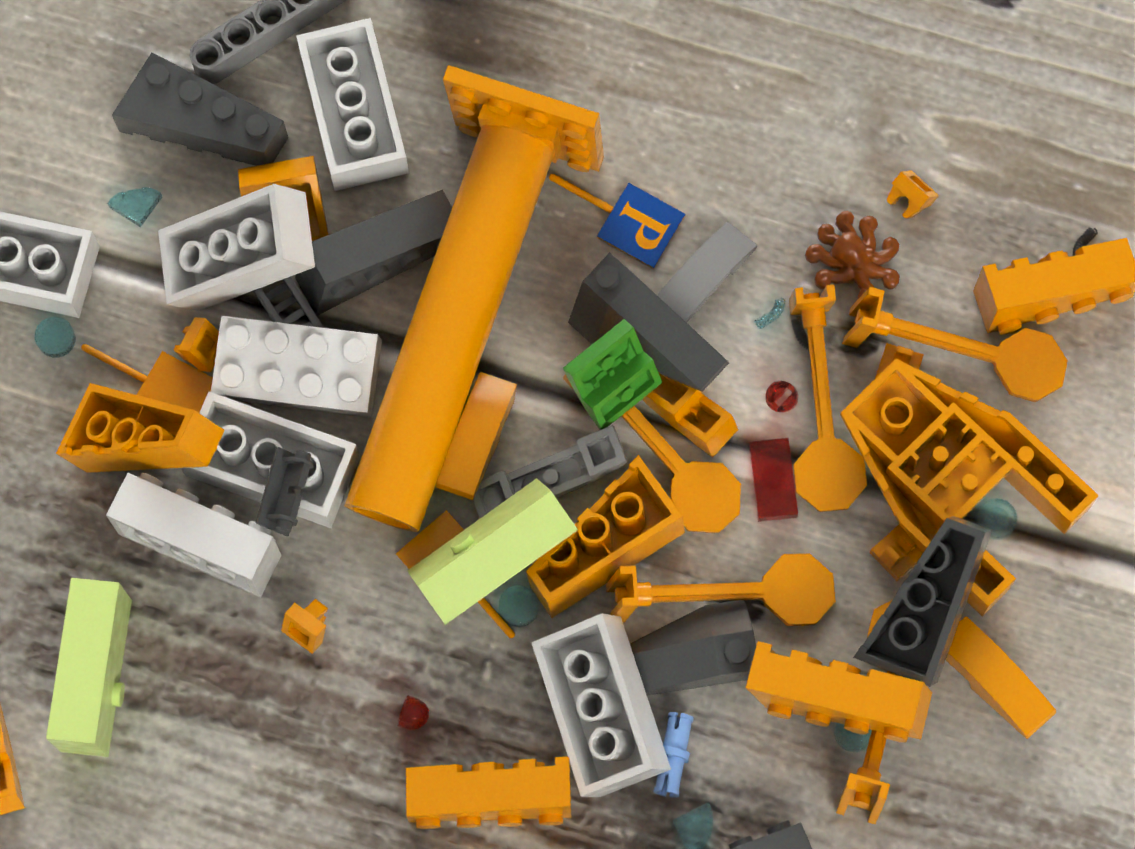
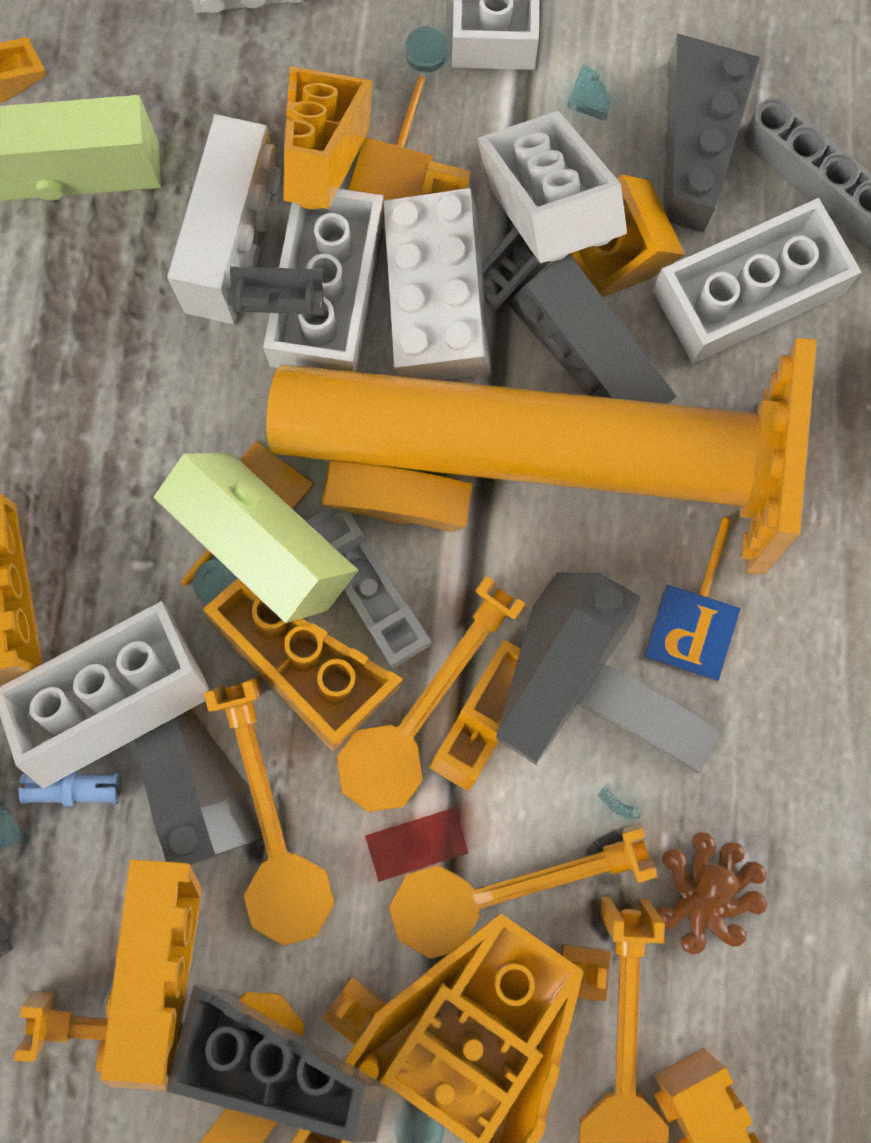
camera: 75 degrees right, 5 degrees up
light orange tile [281,599,328,654] -> none
clear red hinge [397,695,429,730] -> none
bright green slope [563,319,663,430] -> none
clear red hinge [765,381,799,413] -> none
light orange tile [887,170,940,218] -> none

